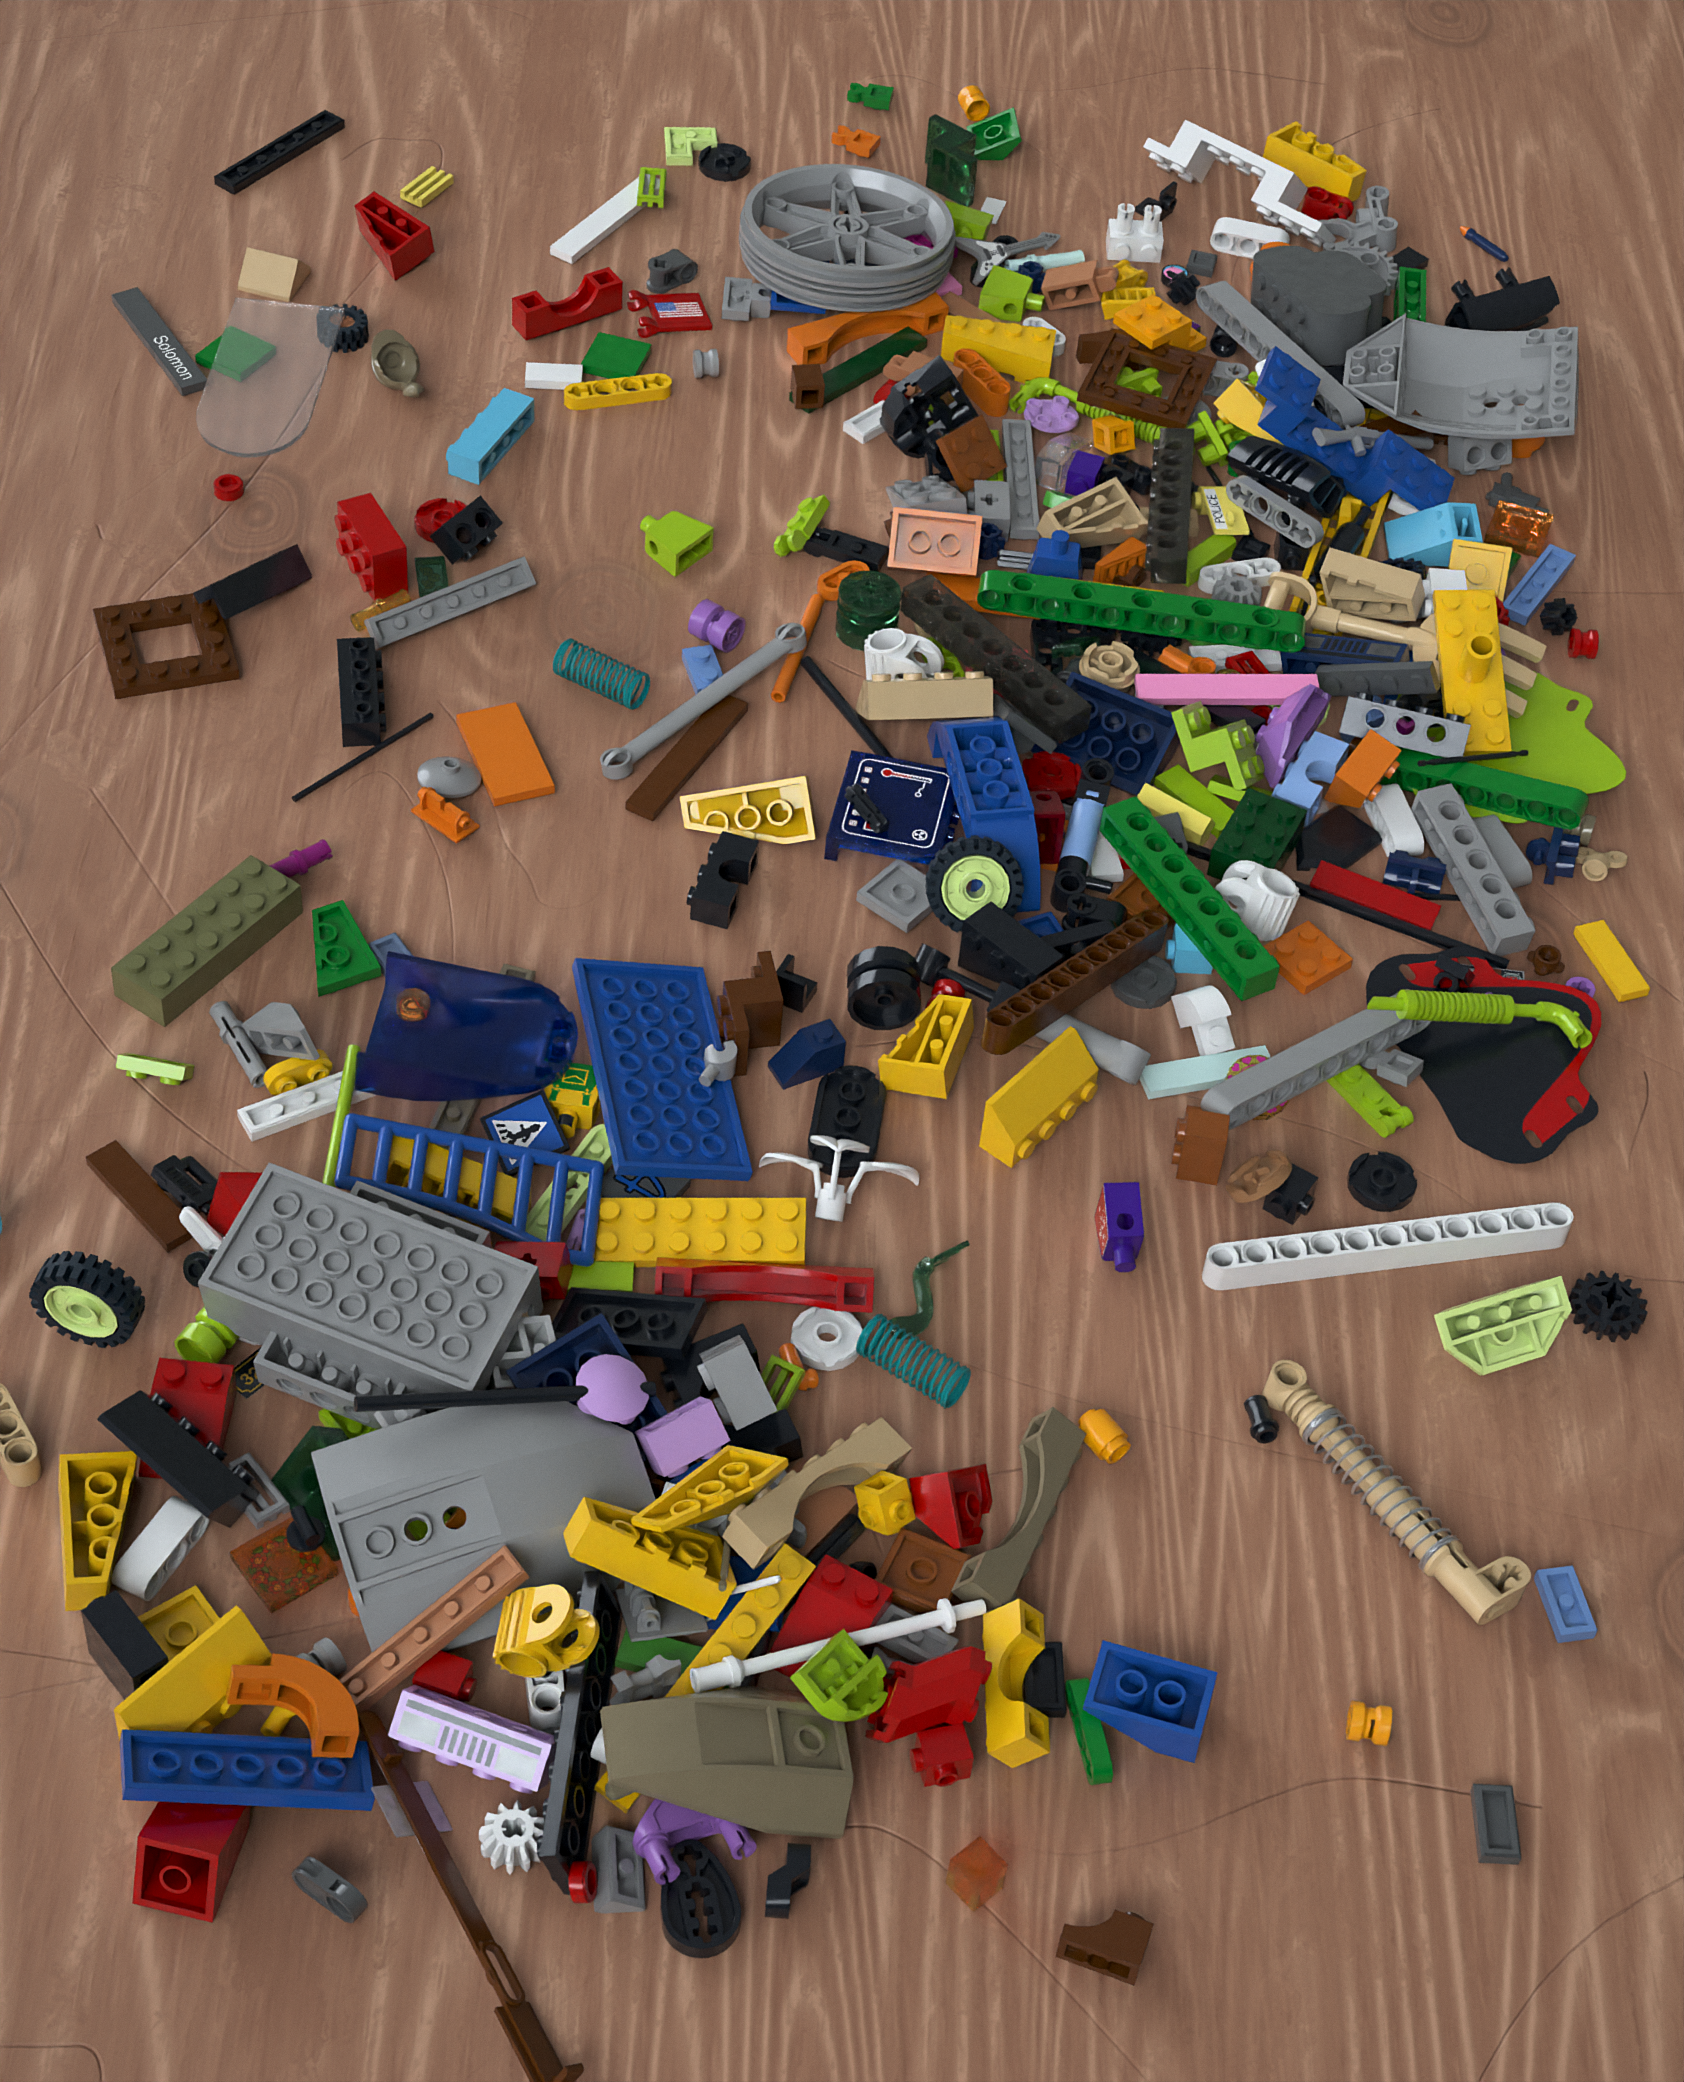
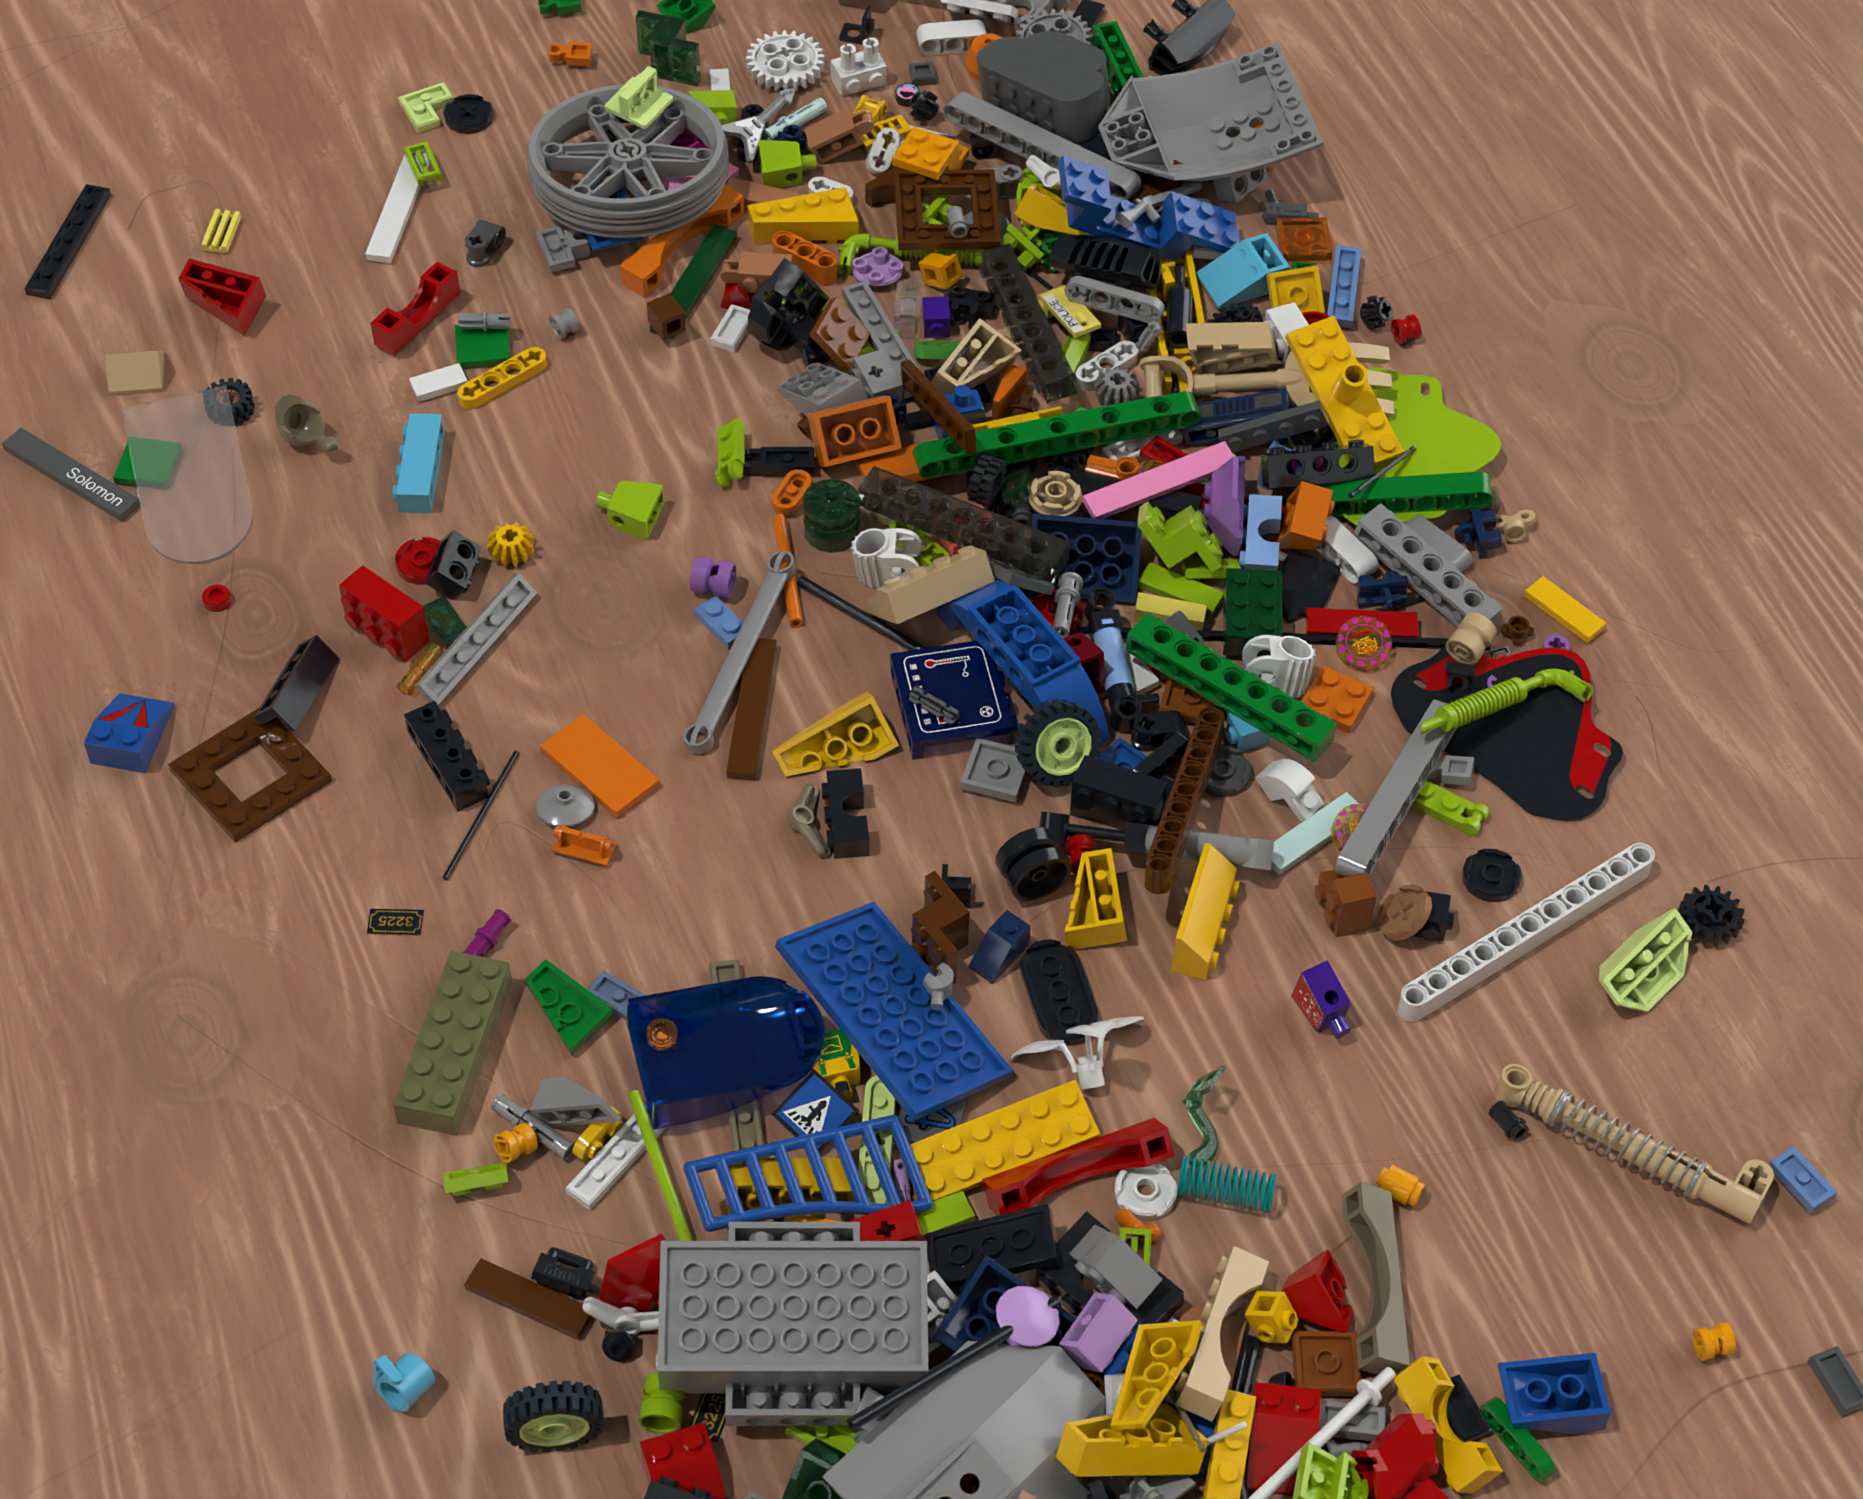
camera: 20 degrees left, 5 degrees up
teal piece [553,638,650,710] -> none
red flag [627,290,712,338] -> none
none -> blue slope [84,693,174,773]
none -> black sticker [367,909,424,935]
none -> light grey axle [458,311,510,332]
none -> yellow gear [487,522,535,567]
none -> light orange wheel [494,1122,538,1163]
none -> yellowish green bracket [605,66,673,129]
none -> white gear [746,30,825,91]
none -> dark tan piece [789,784,830,857]
none -> white beam [866,127,900,174]
none -> reddish brown tile [900,359,977,455]
none -> light grey pin [946,206,969,238]
none -> black tyre [967,454,1007,507]
none -> light grey pin [1053,572,1083,639]
none -> light grey piece [1136,321,1162,352]
none -> clear yellow tile [1335,616,1392,671]
none -> tan wheel [1445,612,1497,665]

